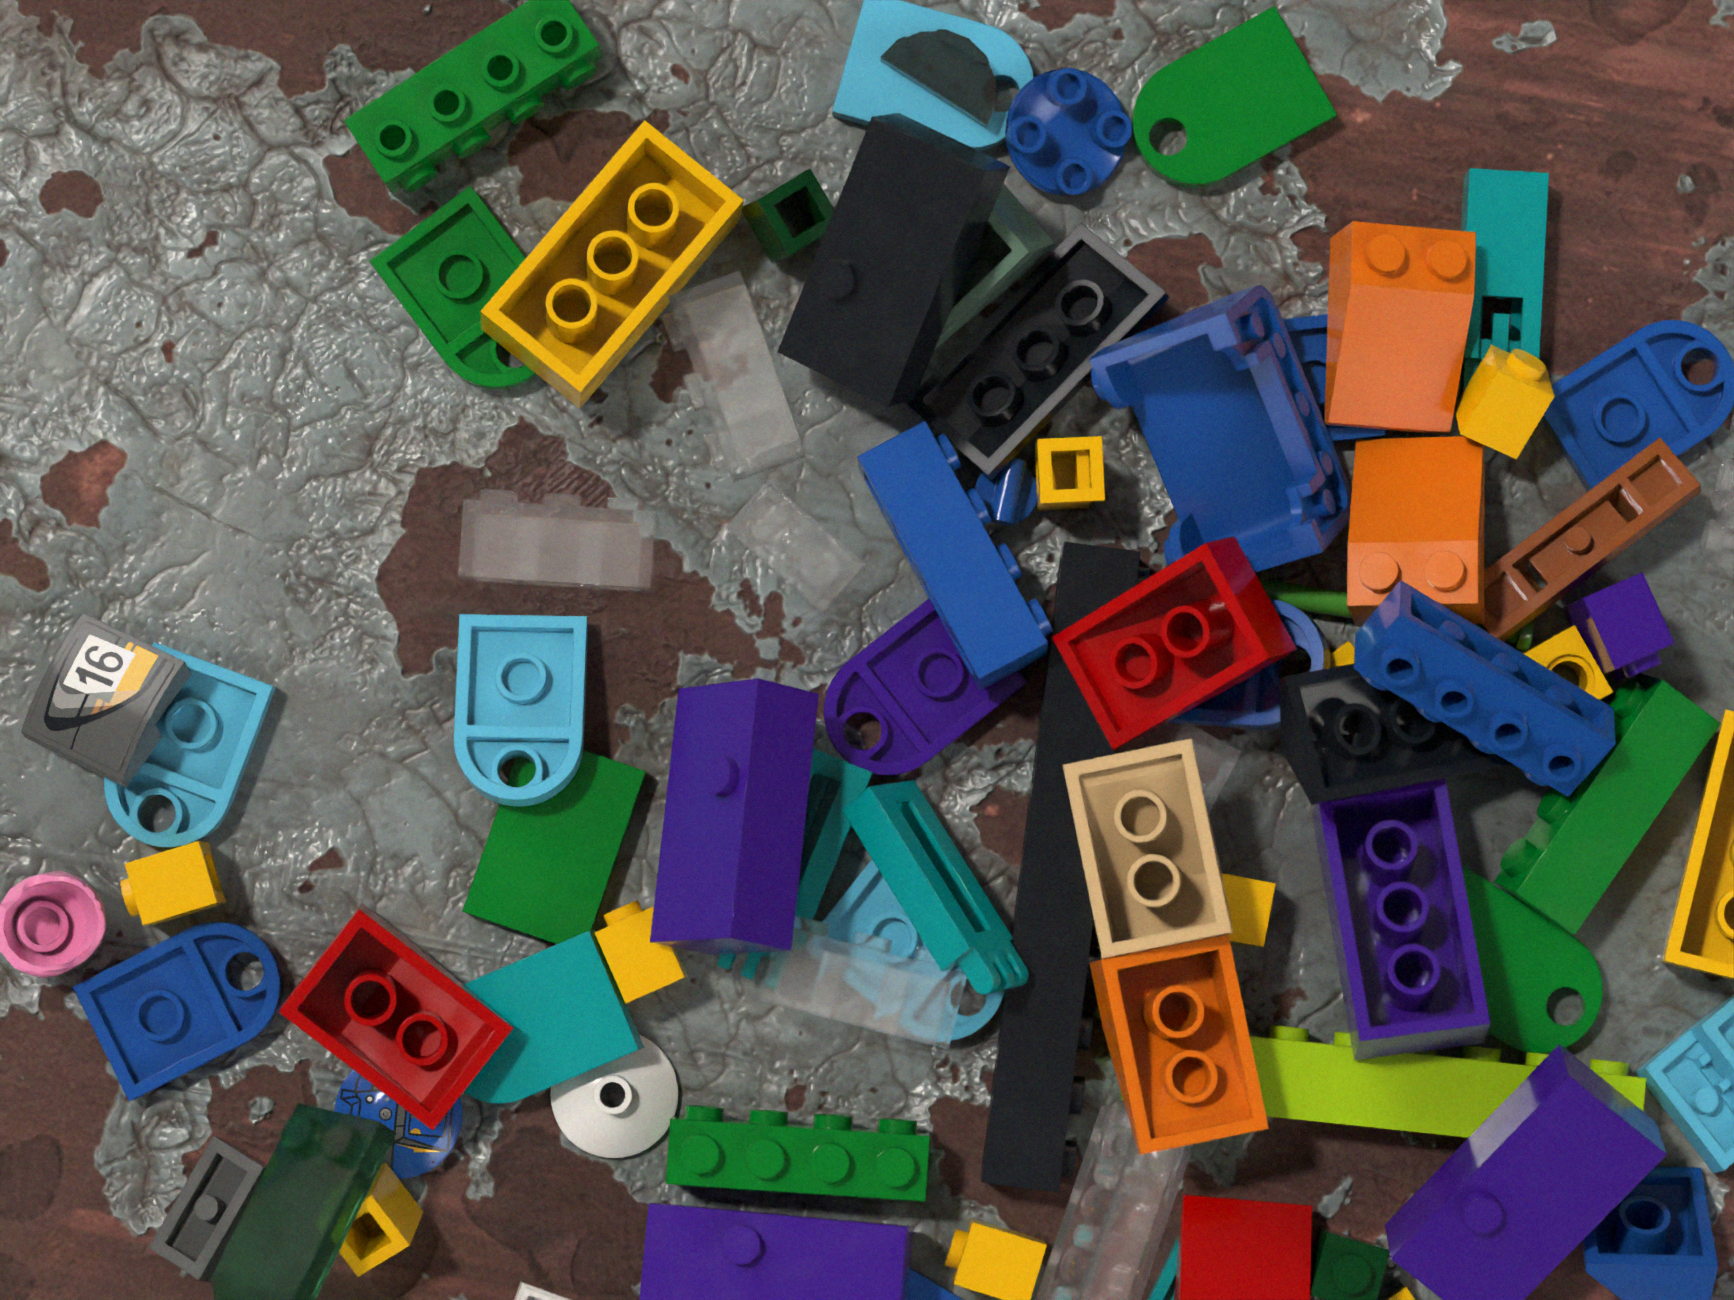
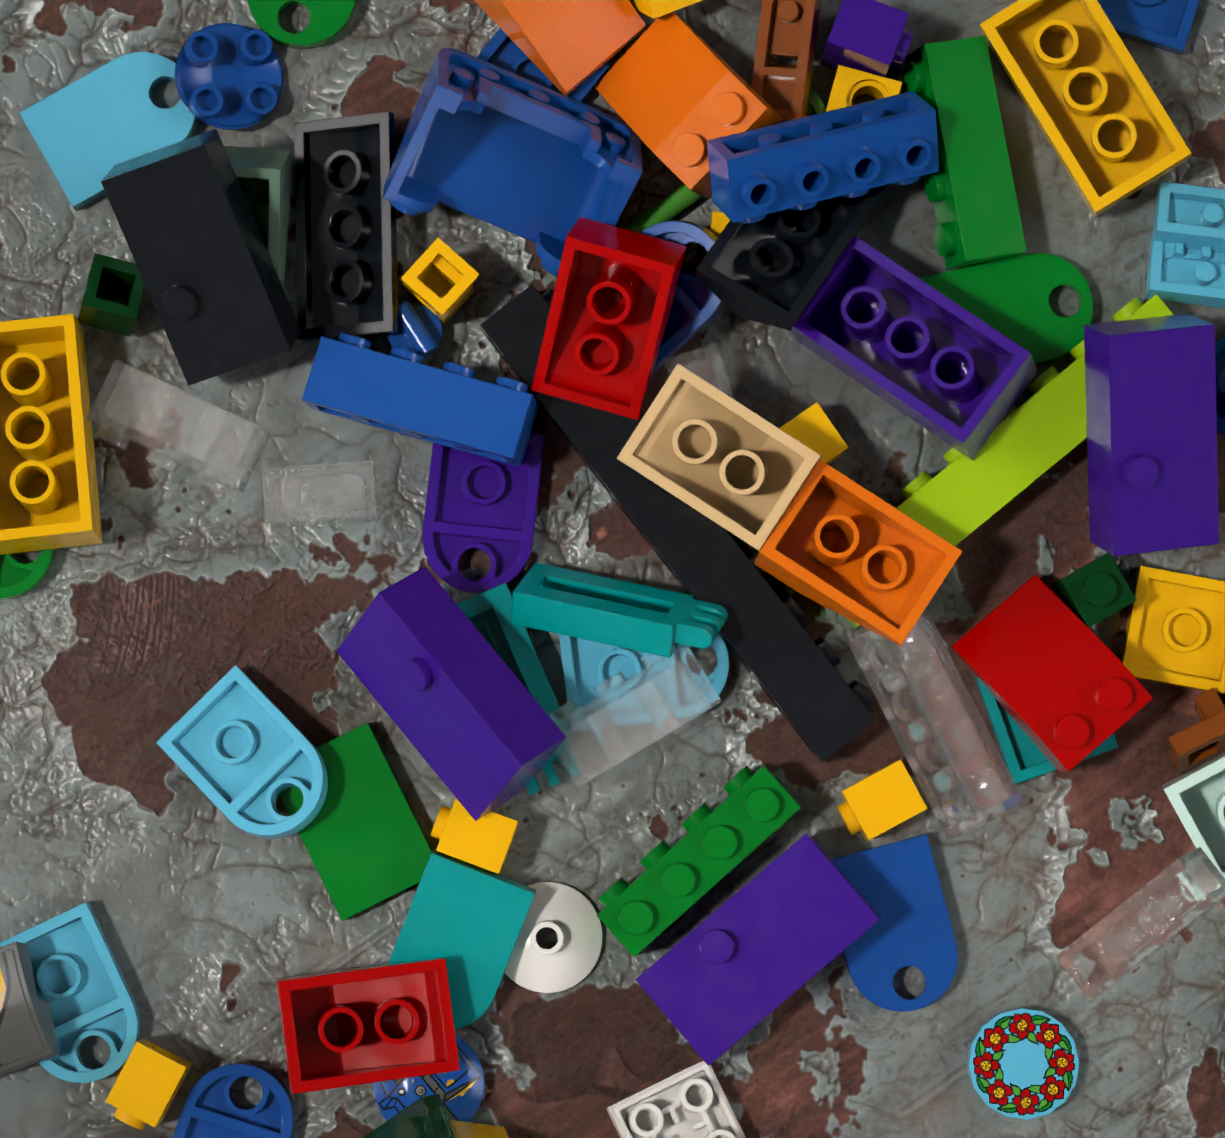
camera: 50 degrees left, 0 degrees up
clear brick [458,489,659,593] -> none
clear smoke tile [880,29,996,129] -> none

